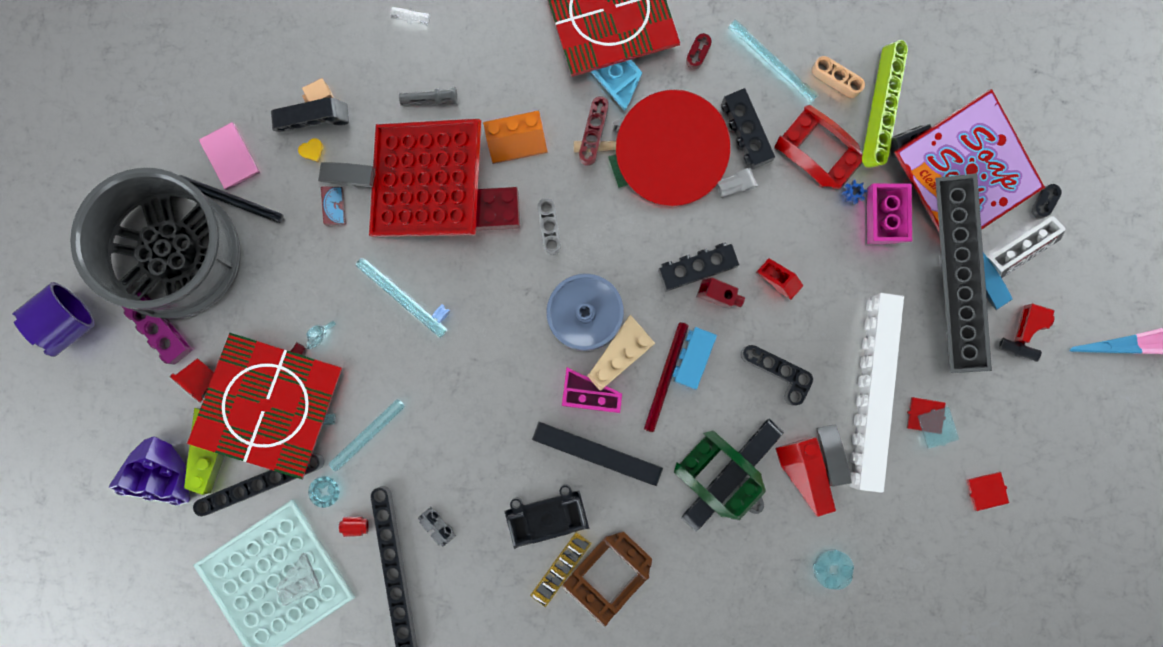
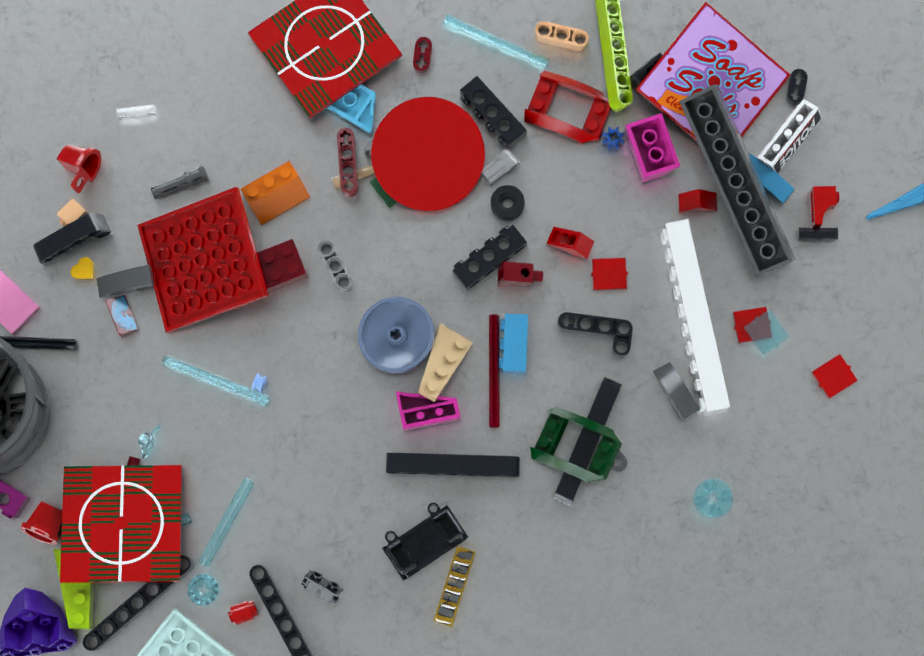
camera: 15 degrees left, 5 degrees down
reddish brown wedge [562,532,652,627] -> none
red wedge [775,437,836,517] -> none
none -> red container [56,145,101,193]
none -> black tyre [491,185,525,221]
none -> red piece [591,258,628,290]
none -> red slope [678,189,717,213]

